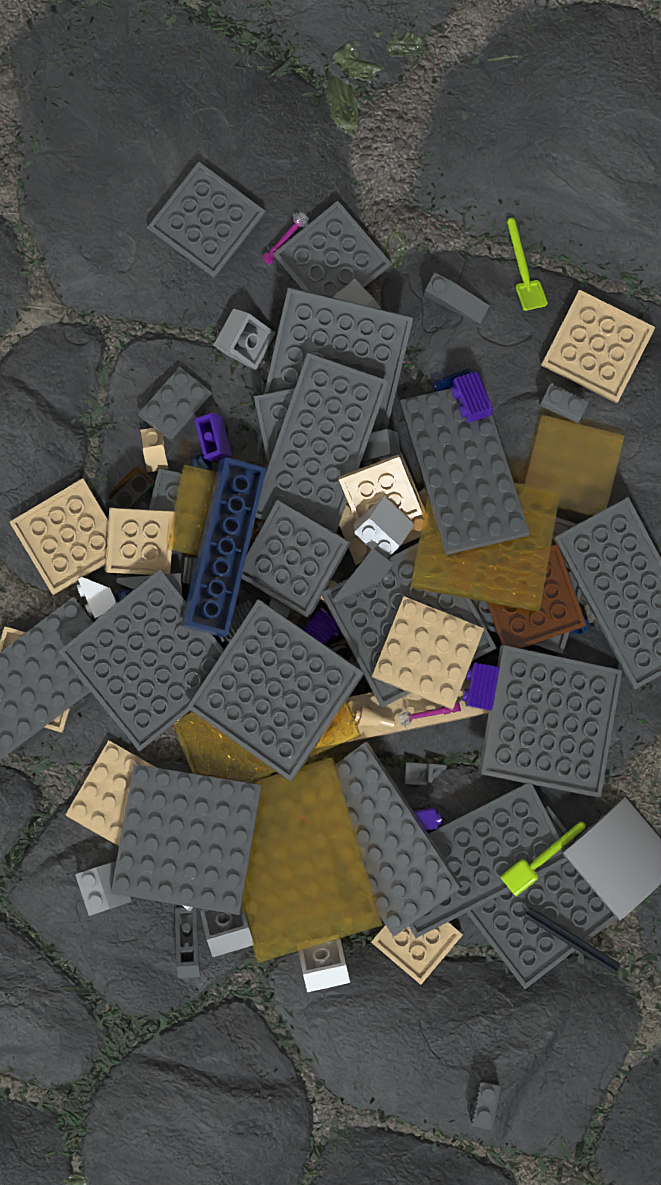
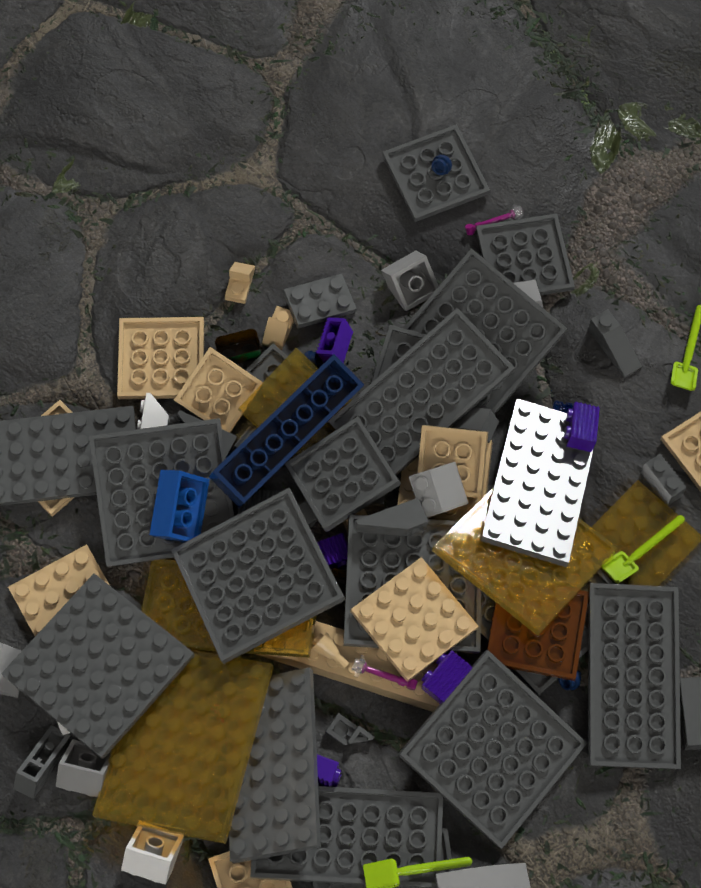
camera: 30 degrees right, 15 degrees down
none -> blue slope [149,470,210,542]
none -> tan slope [225,262,255,304]
none -> dark blue plate [431,155,452,175]
none -> lime piece [601,515,685,584]

